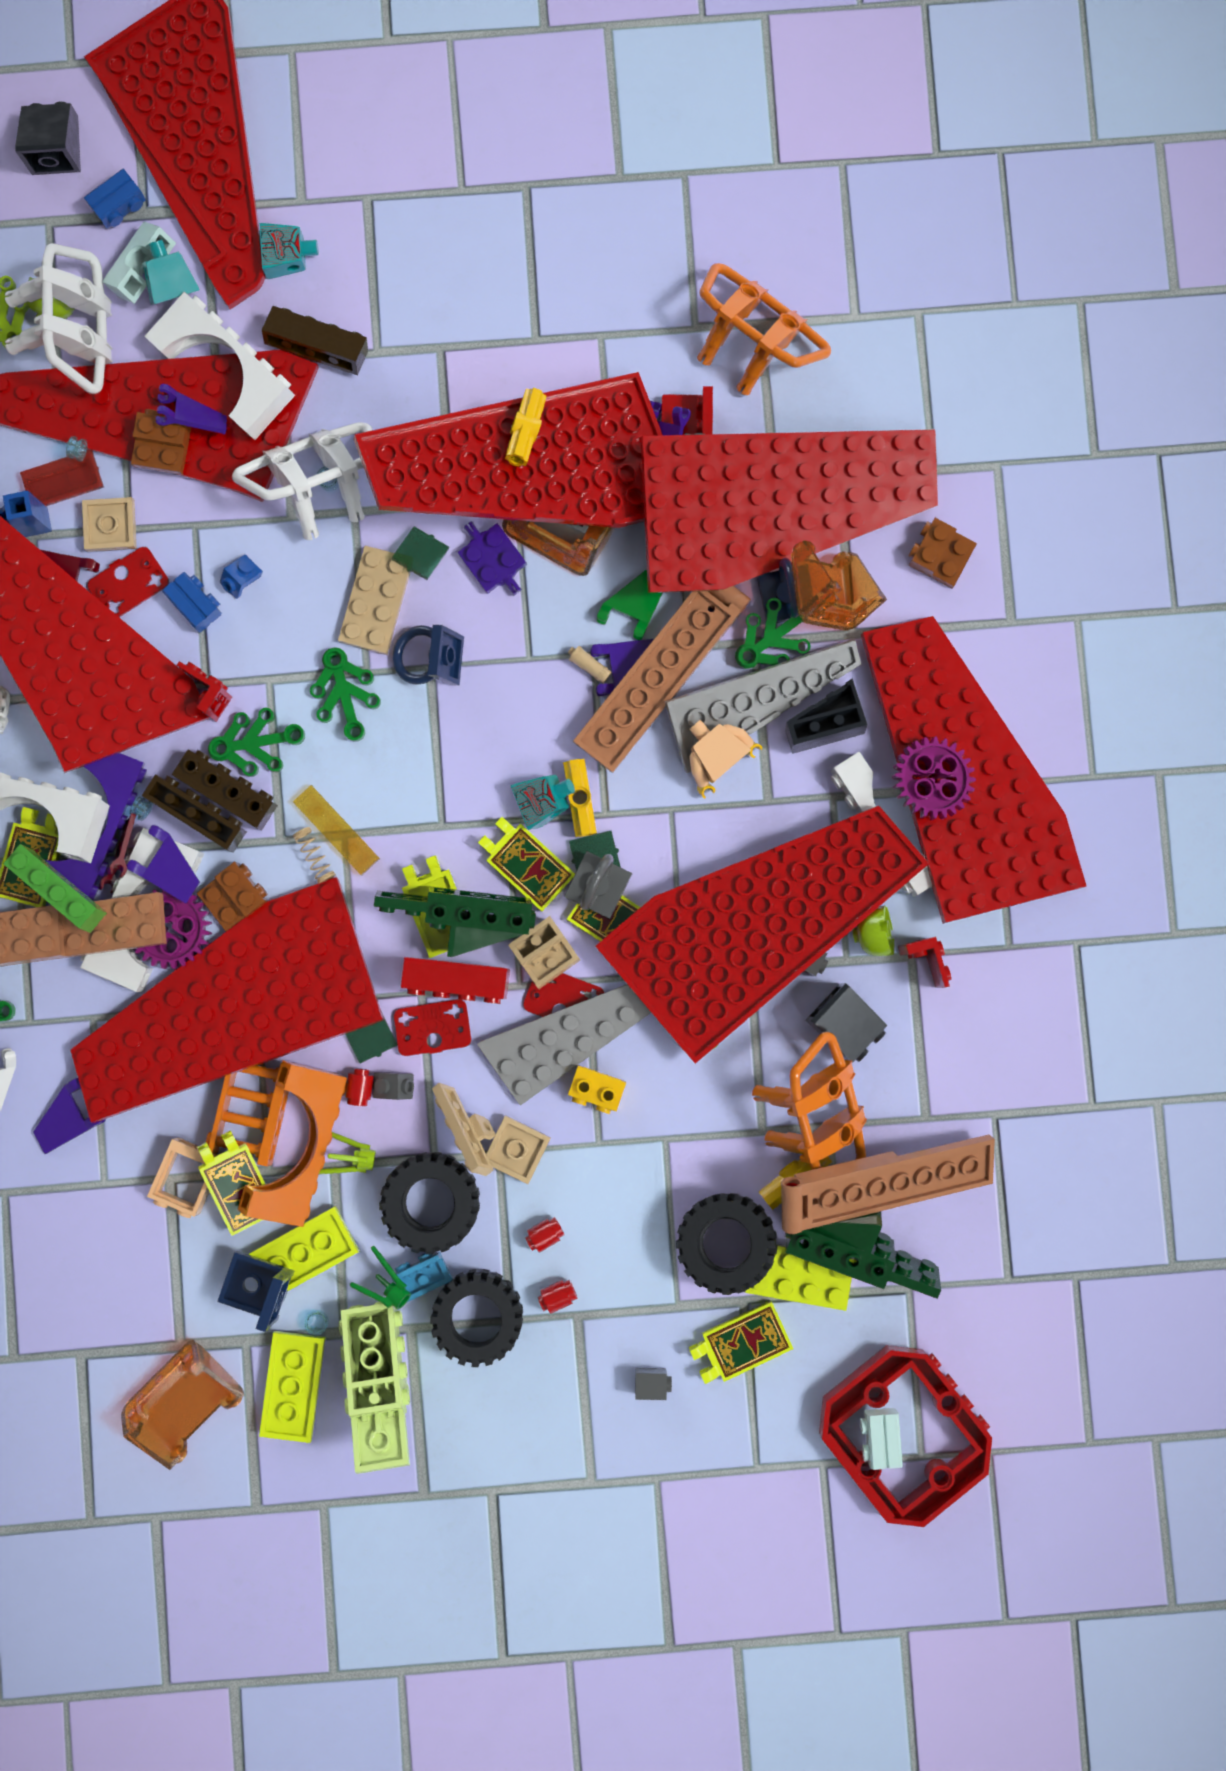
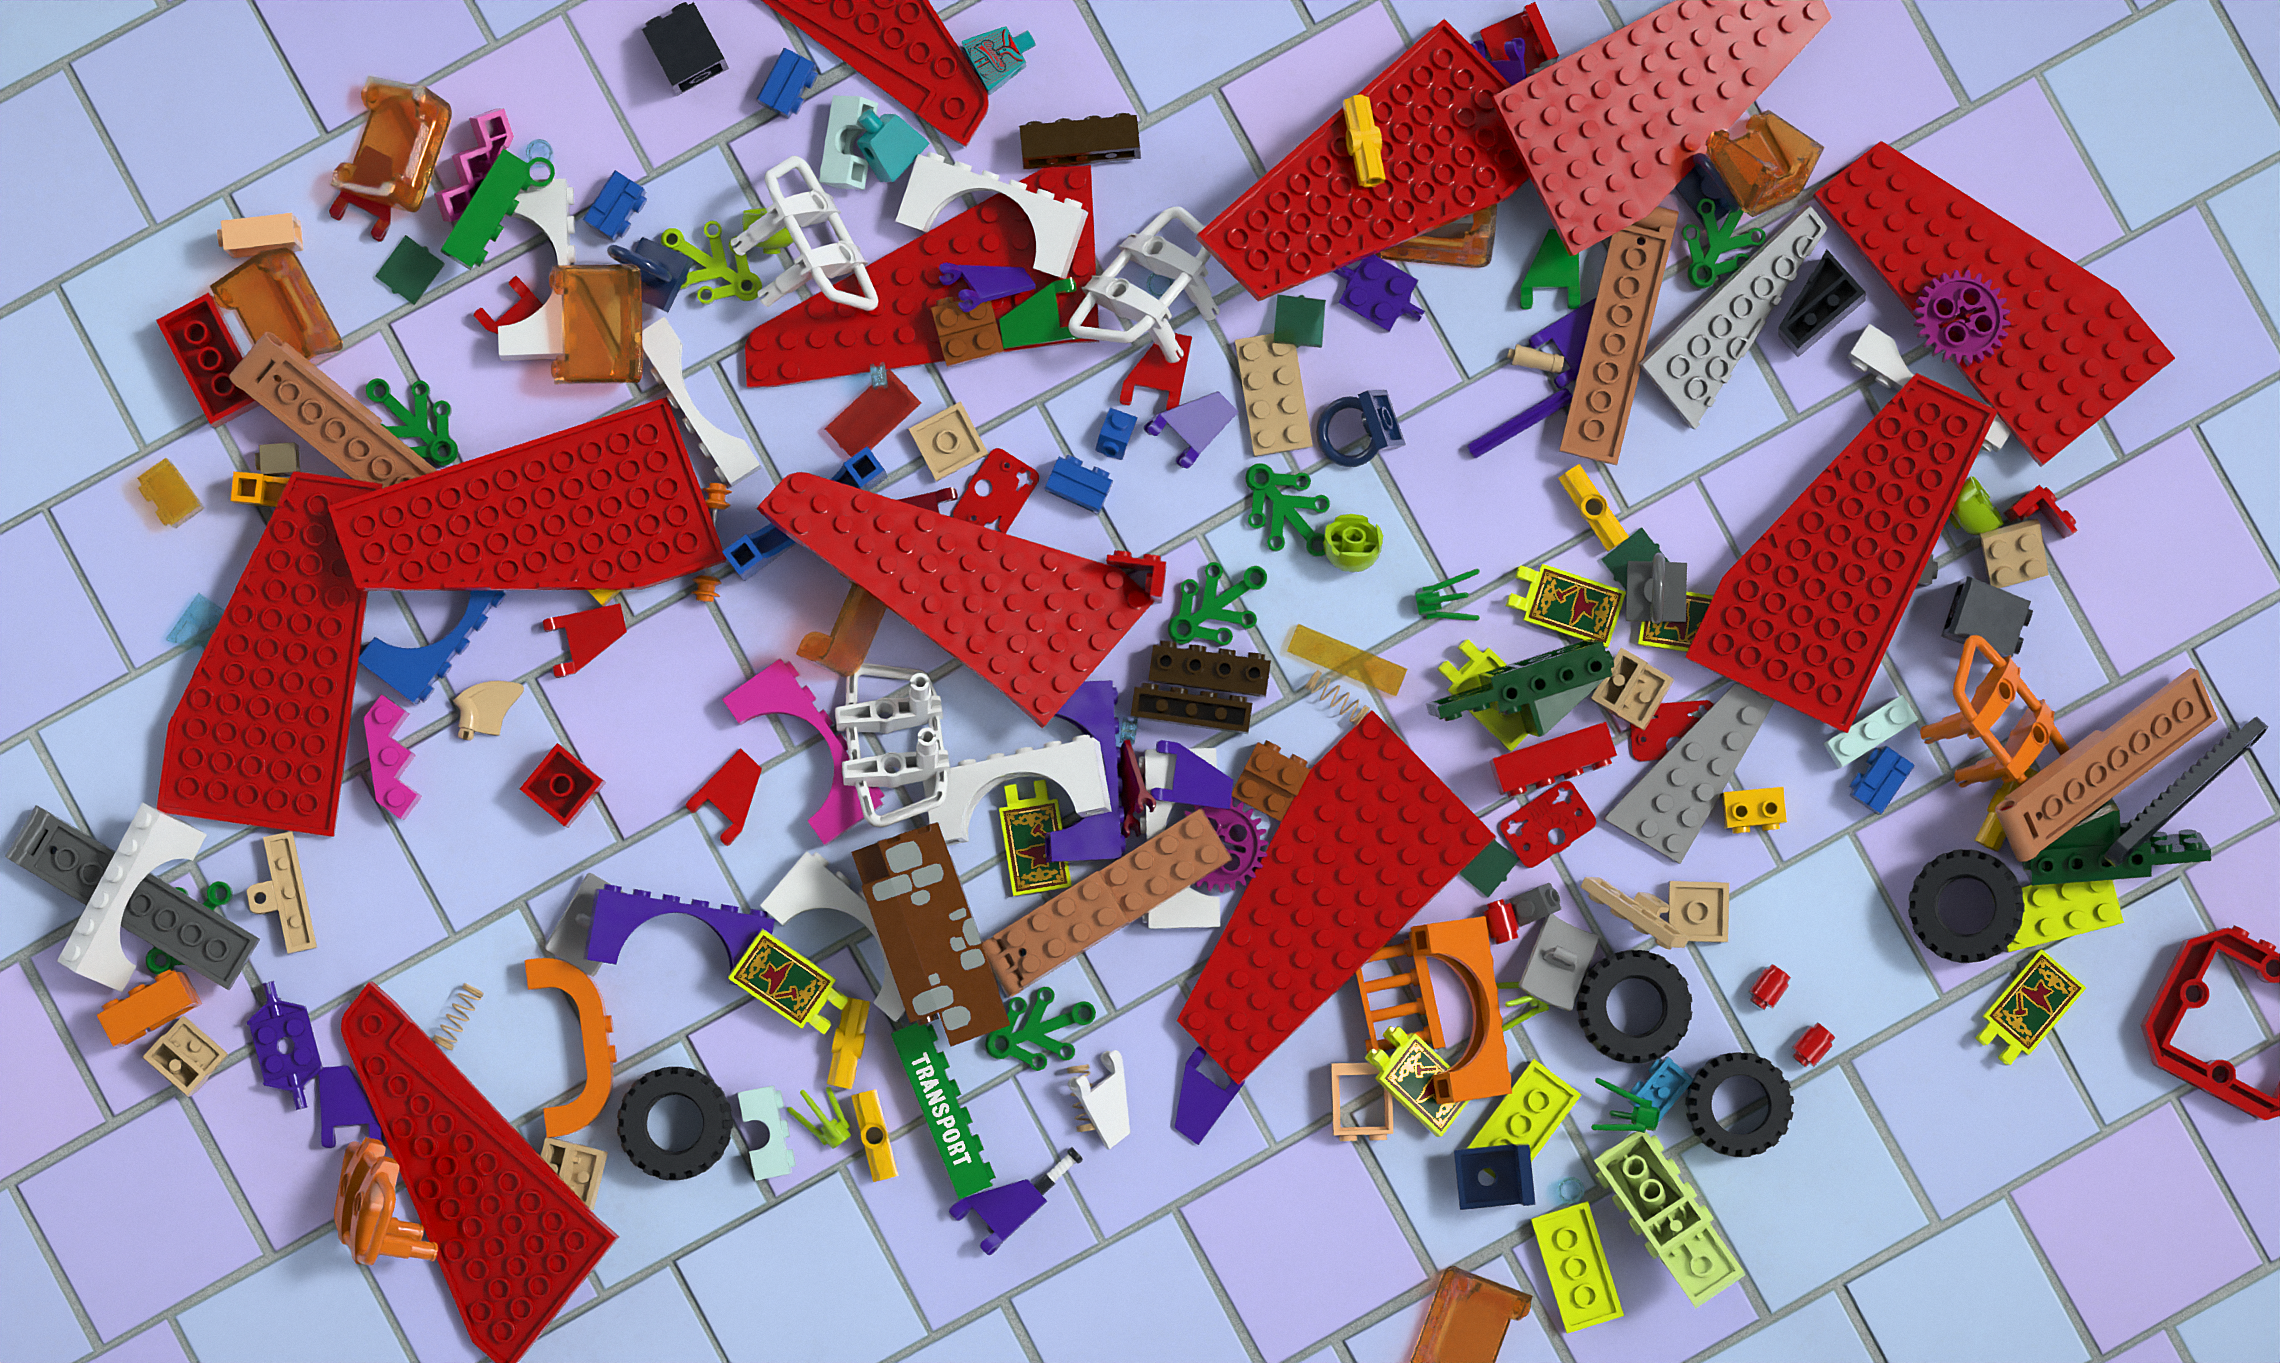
camera: 20 degrees left, 0 degrees up
bright green brick [3,844,107,933] -> none
teal torso [510,775,575,830] -> none
dark grey brick [635,1368,672,1400] -> none
light nougat torso [689,720,762,799] -> none
light aqua brick [860,1408,903,1470] -> none
dark orange plate [908,517,977,589] -> none
none -> green flag [999,278,1081,349]
none -> red flag [1120,333,1192,410]
none -> flag [1143,391,1239,469]
none -> lime cylinder [1323,514,1384,573]
none -> green plant [1415,569,1480,621]
none -> dark purple axle [1467,388,1572,458]
none -> light grey shield [1519,914,1600,1011]
none -> light aqua arch [1823,695,1918,768]
none -> blue brick [1849,745,1915,815]
none -> tan plate [1980,519,2049,588]
none -> black gear [2103,716,2268,868]

